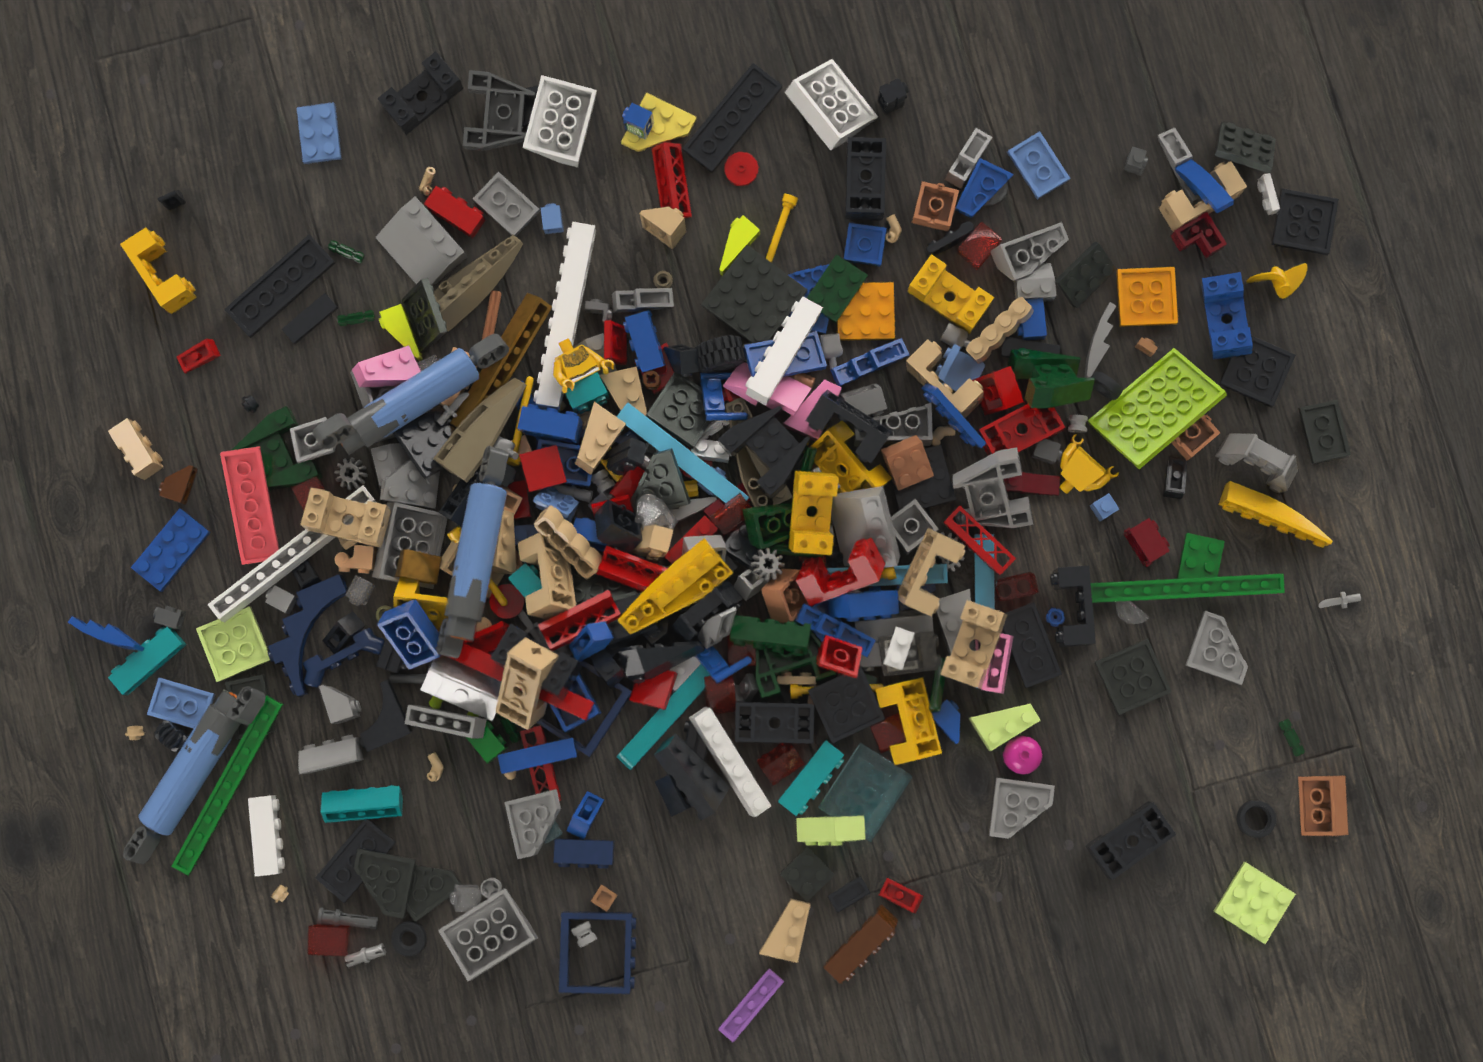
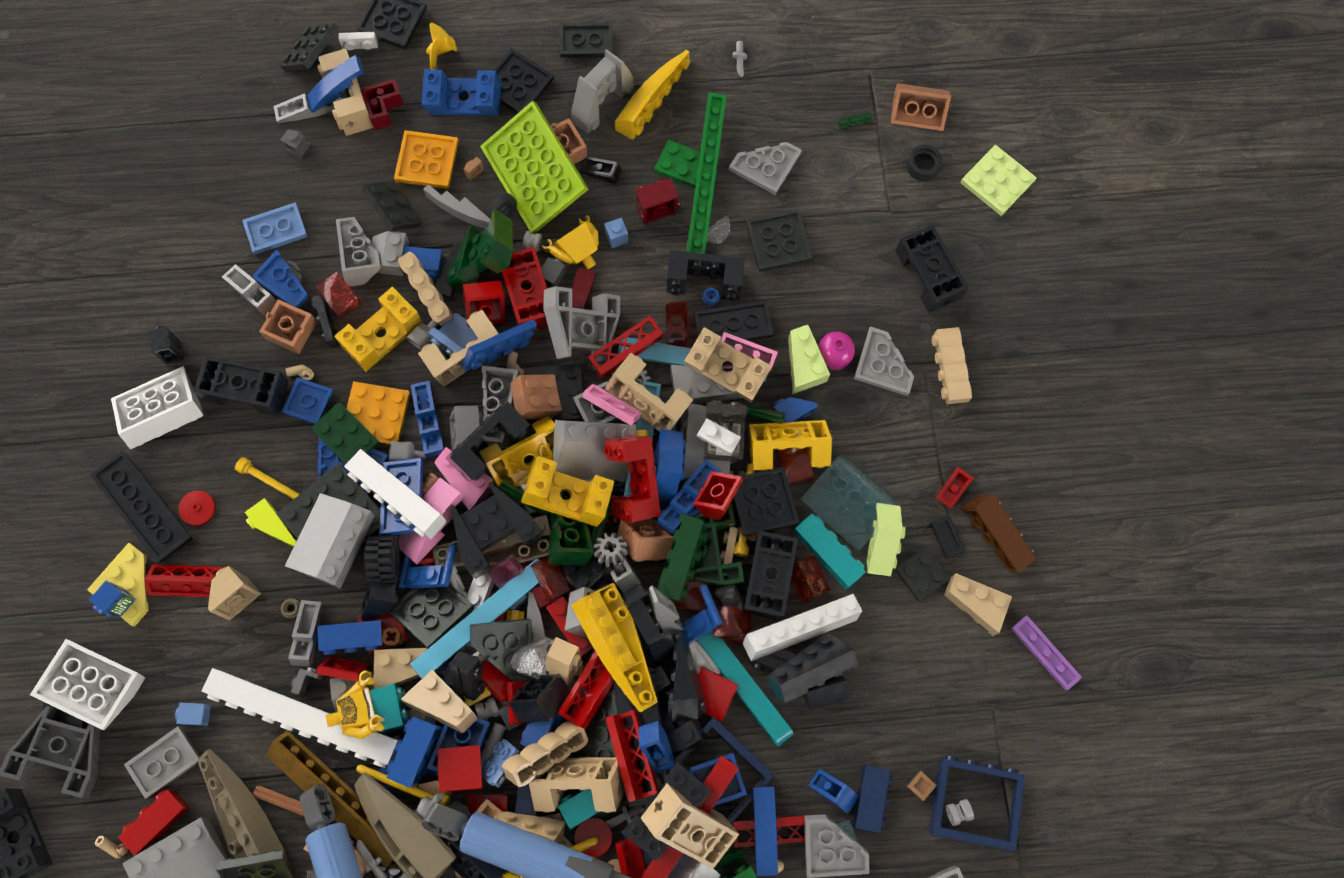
camera: 90 degrees left, 10 degrees down
none -> slope [285,493,375,589]
none -> clear pink bracket [488,554,525,588]
none -> bright pink tile [582,384,642,426]
none -> tan brick [932,327,972,404]

